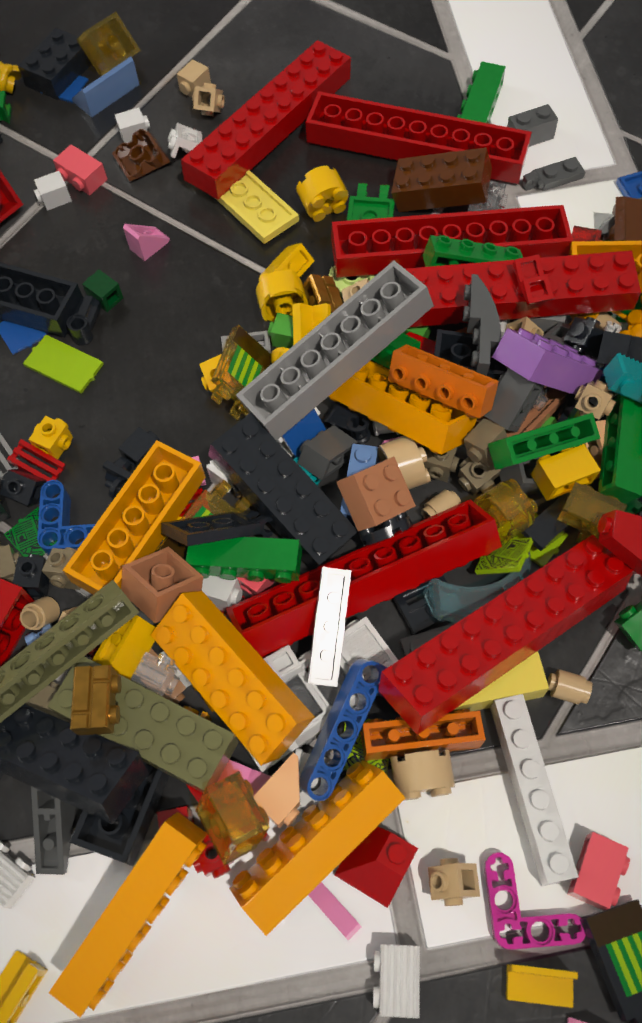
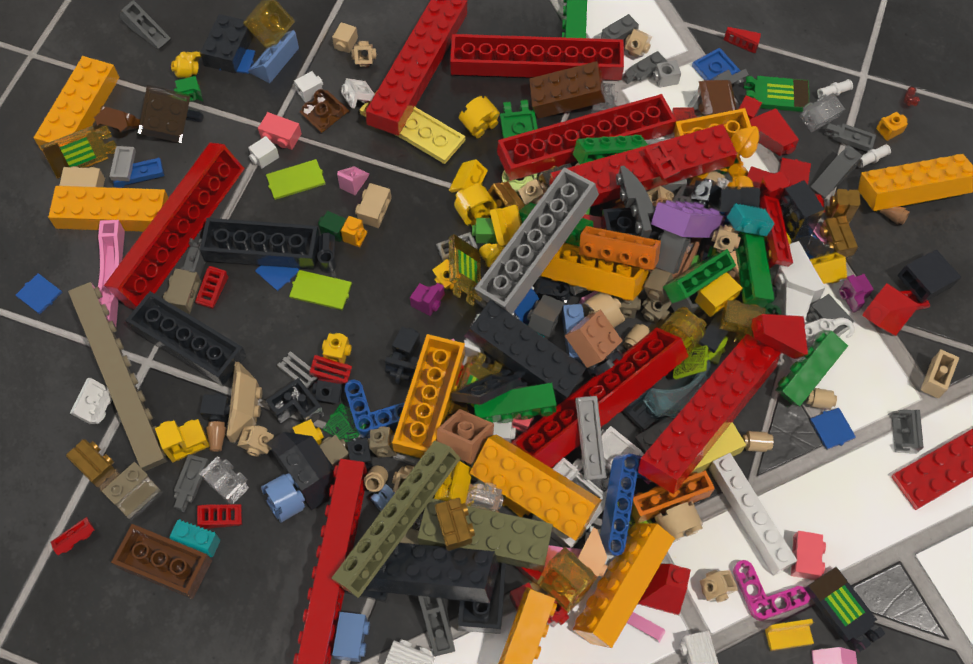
camera: 20 degrees left, 0 degrees up
none -> lime piece [266,159,325,200]
none -> light orange brick [341,216,368,247]
none -> tan brick [355,183,391,228]
none -> magenta brick [410,283,445,316]
none -> tan brick [625,29,653,57]
none -> light grey brick [653,60,682,88]

